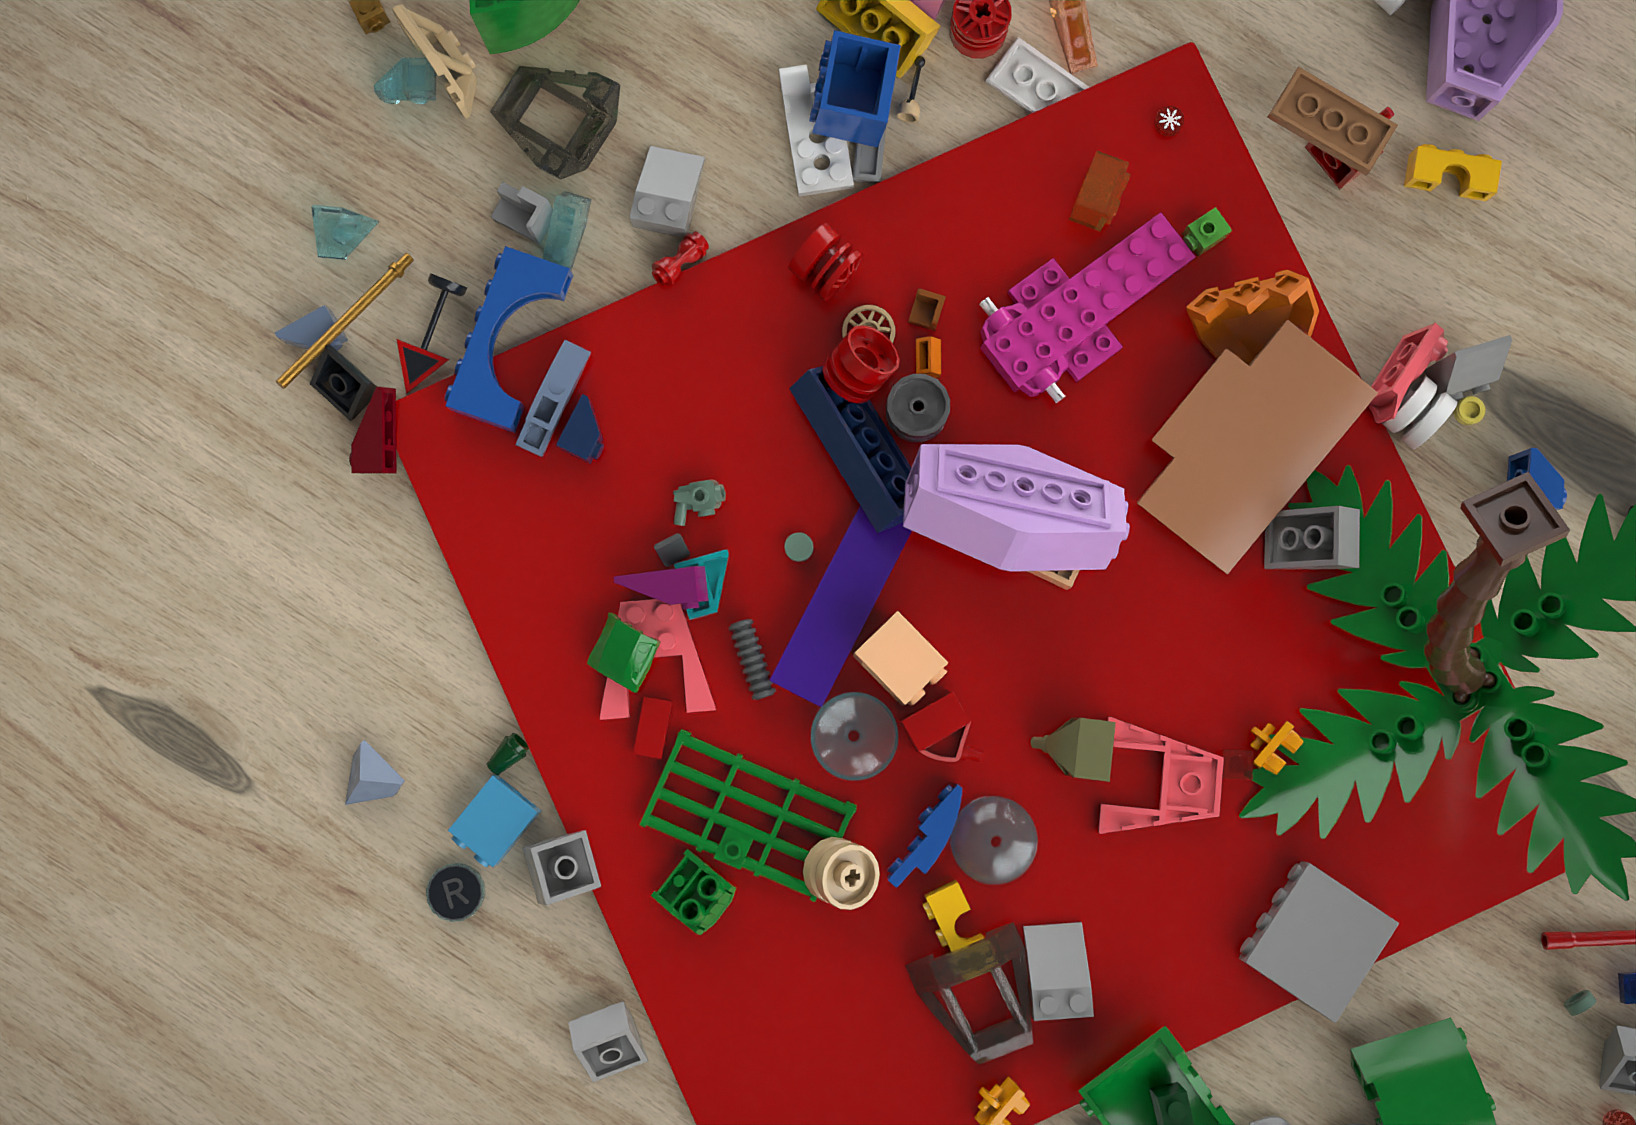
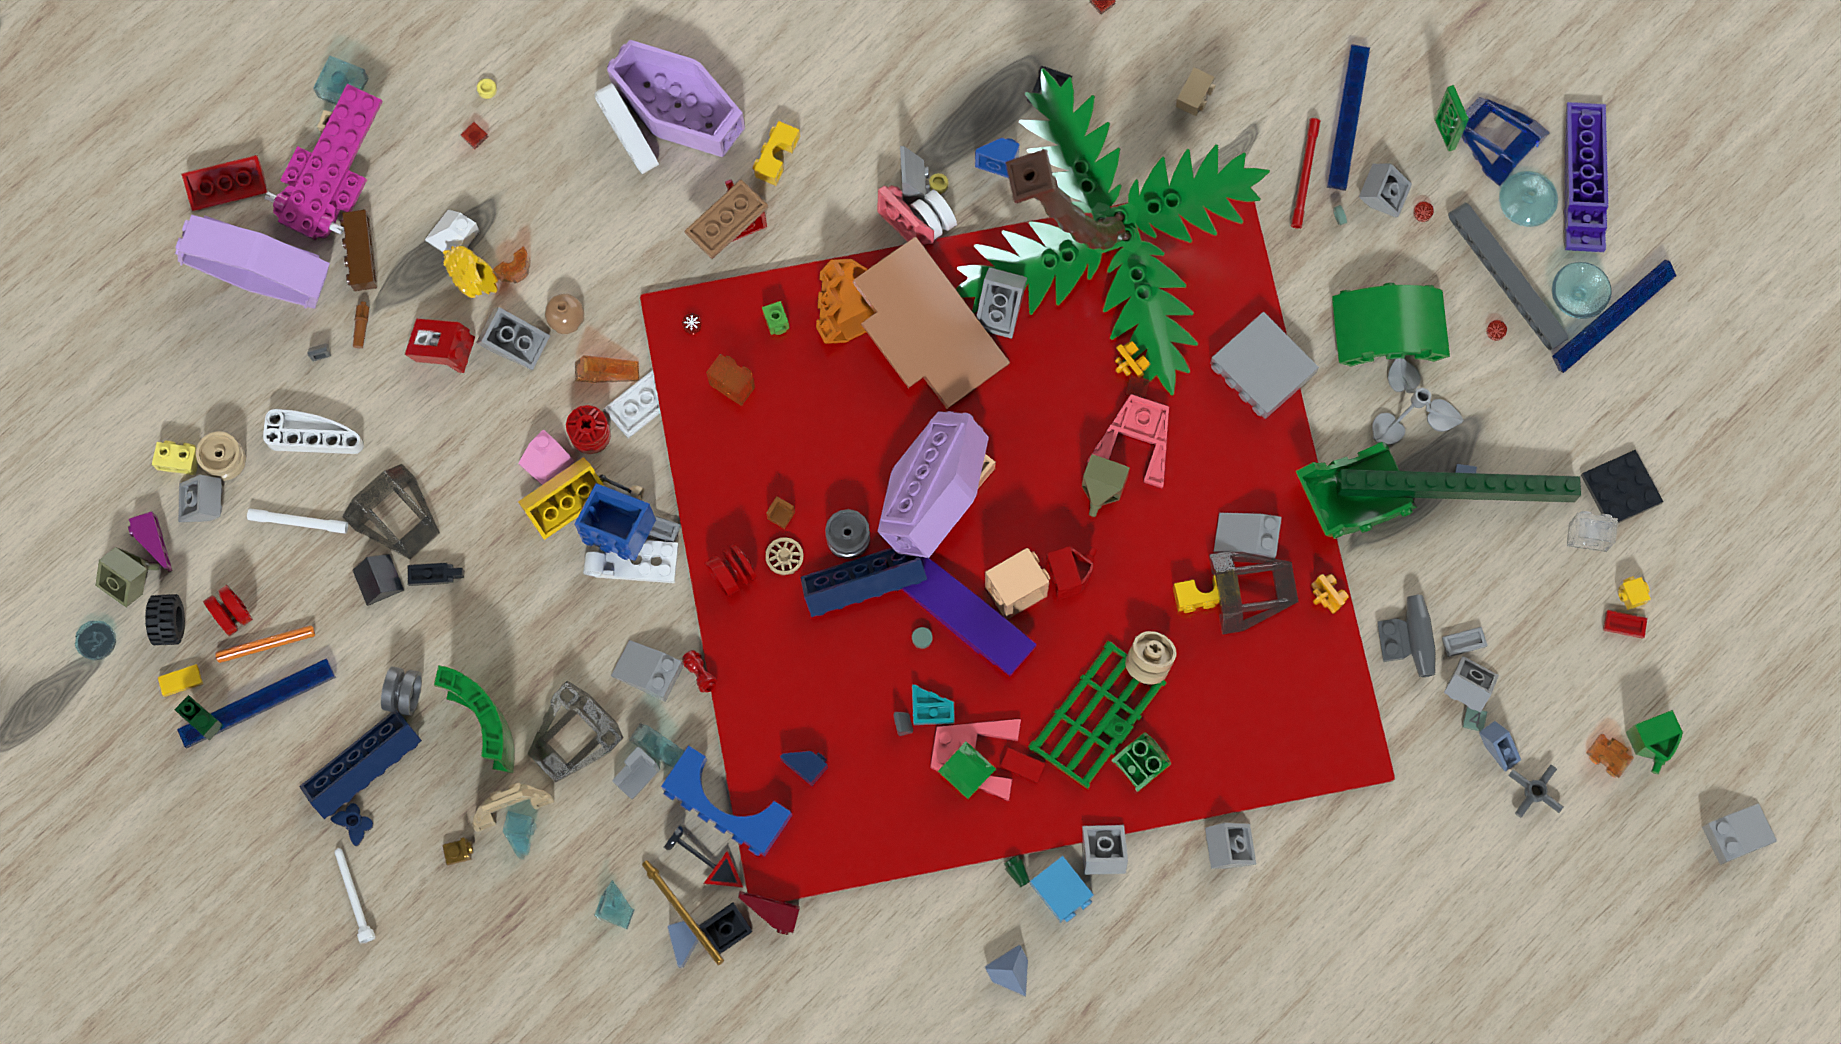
camera: 75 degrees left, 10 degrees down
black tile [426,863,486,922] -> none
sand blue slope [515,340,591,457] -> none
magenta slope [614,566,709,610] -> none
sand green piece [673,480,726,526] -> none
dark grey piece [728,619,776,700] -> none
clear light blue dish [811,692,898,780] -> none
red wheel [822,325,900,404] -> none
blue slope [887,784,962,888] -> none
orange piece [916,337,941,378] -> none
clear light blue dish [950,796,1038,884] -> none
dark pink piece [979,213,1196,403] -> none

